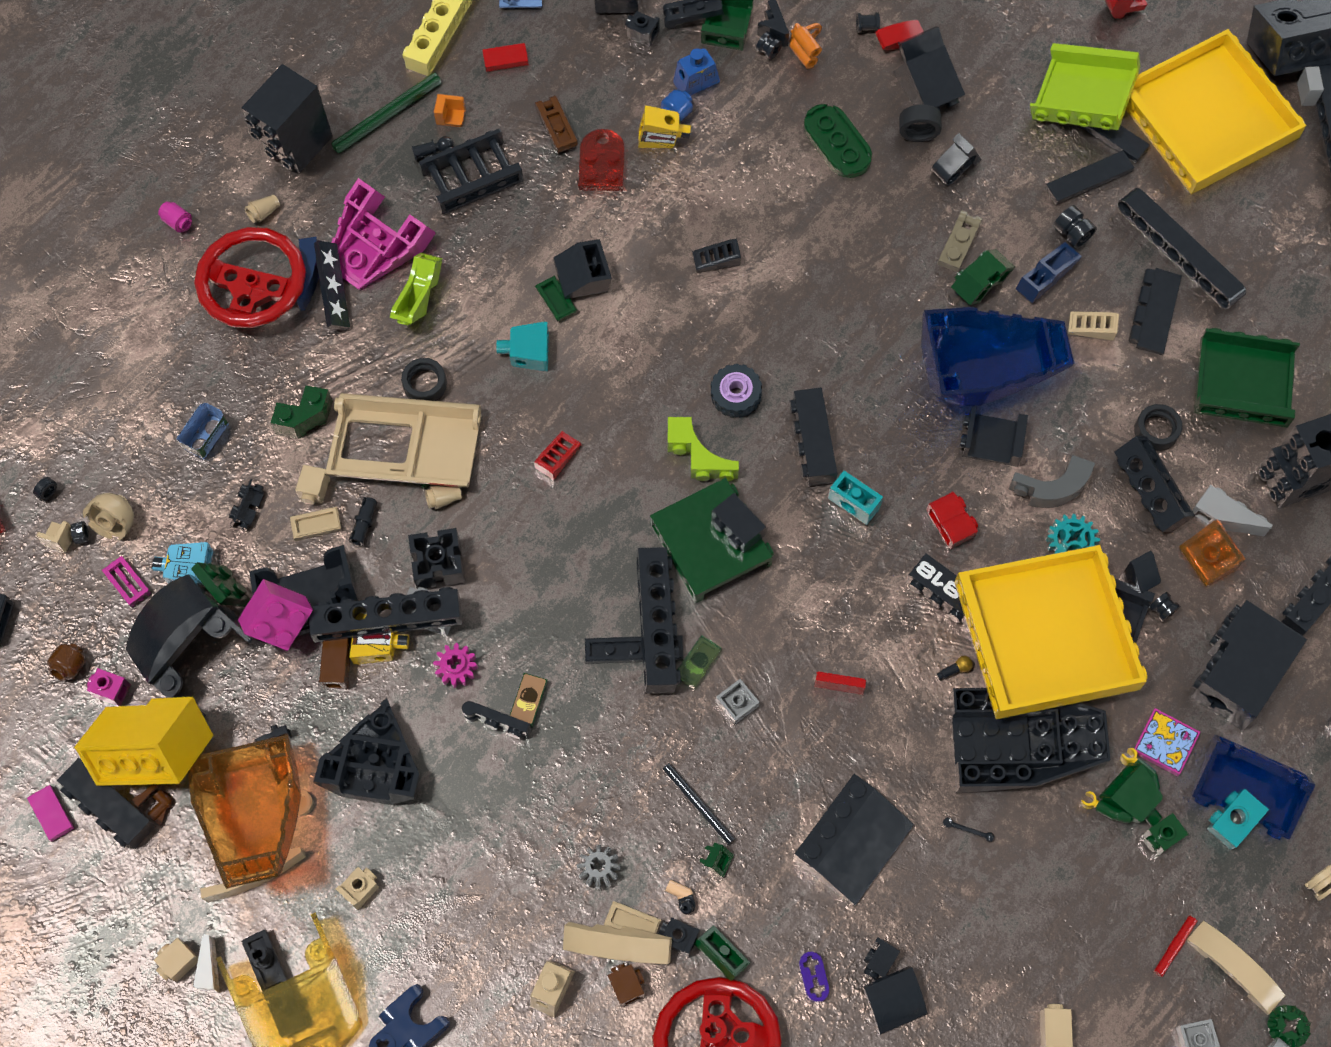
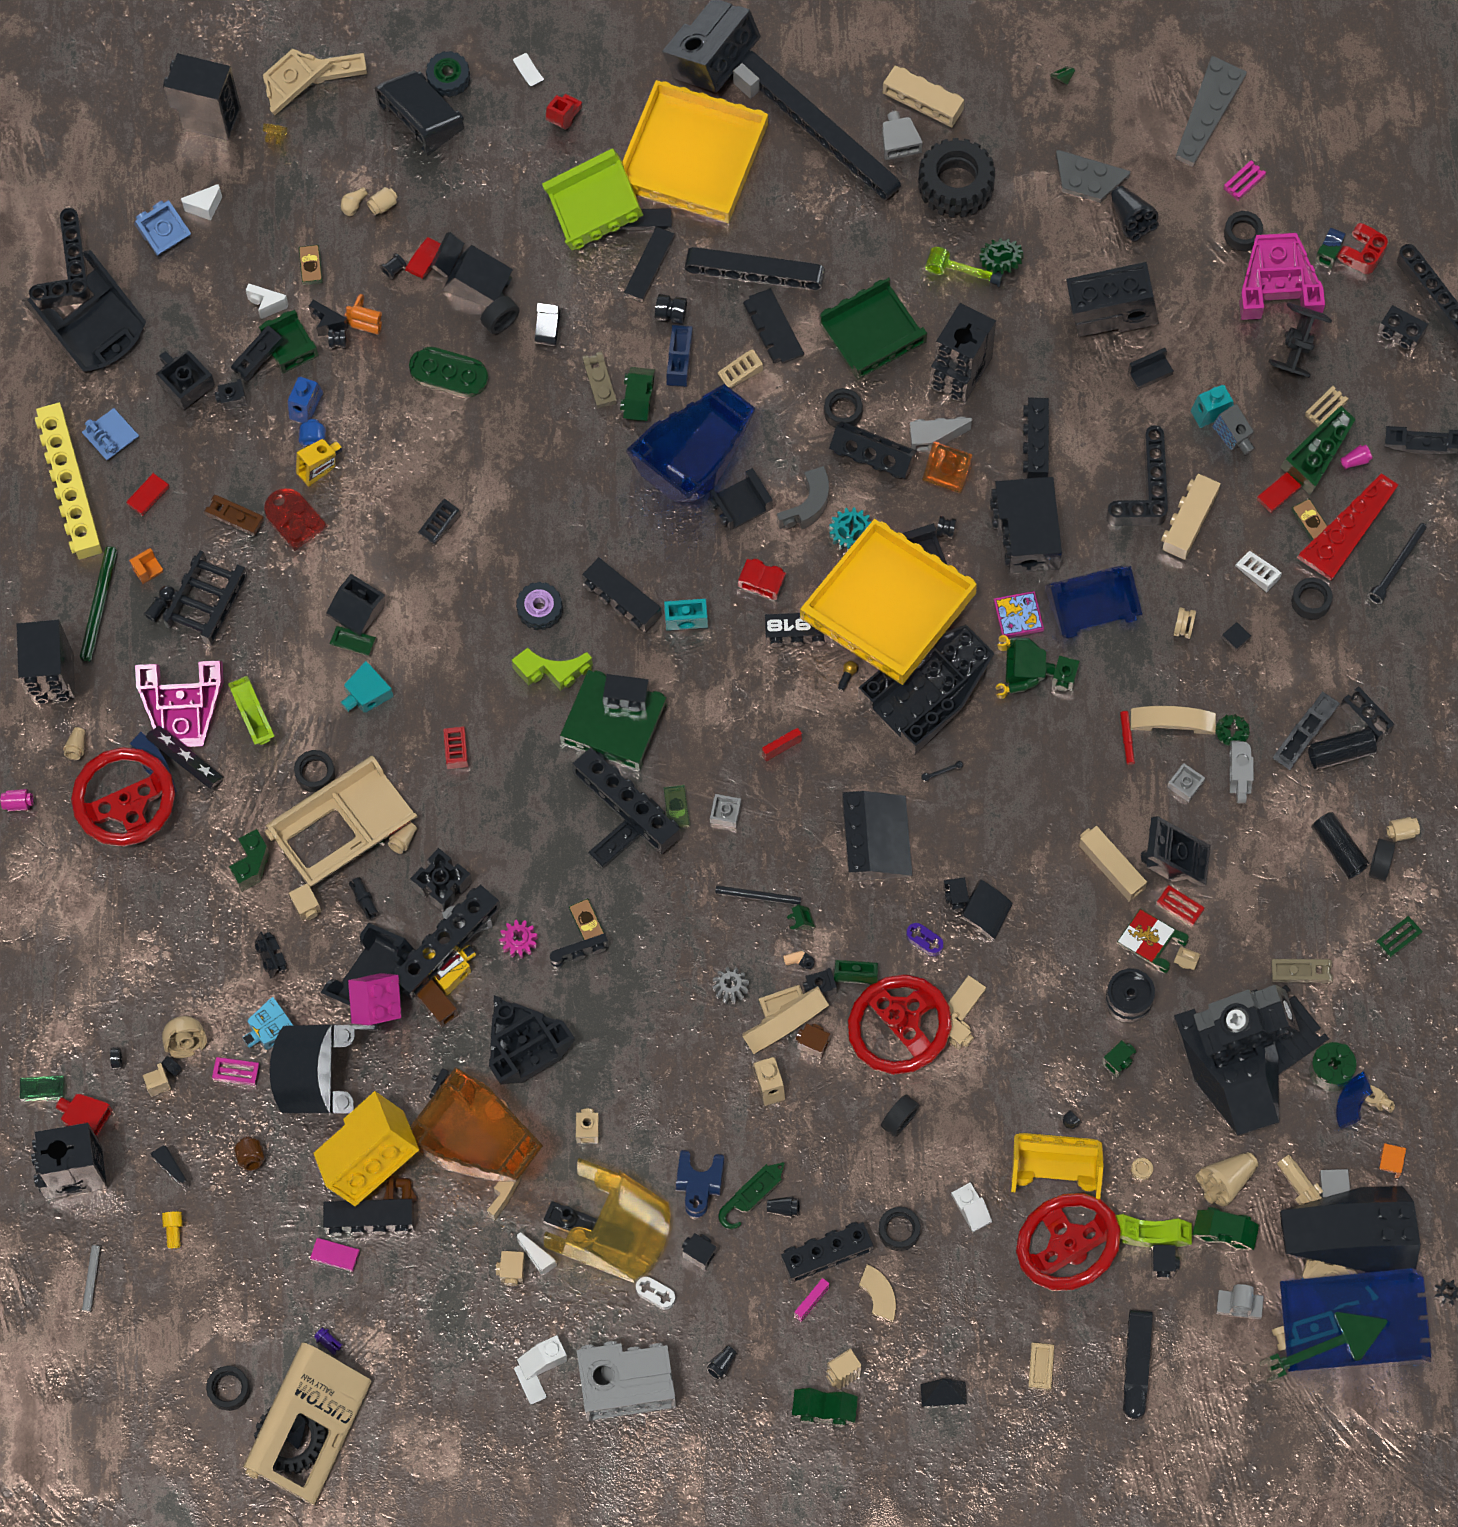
camera: 40 degrees left, 0 degrees up
dark pink brick [87,668,131,706] -> none
medium blue piece [176,403,229,460] -> none
dark green plate [191,562,250,607] -> none
tan tile [290,507,342,542] -> none
black slope [1120,550,1161,593] -> none
teal brick [1207,789,1269,850] -> none

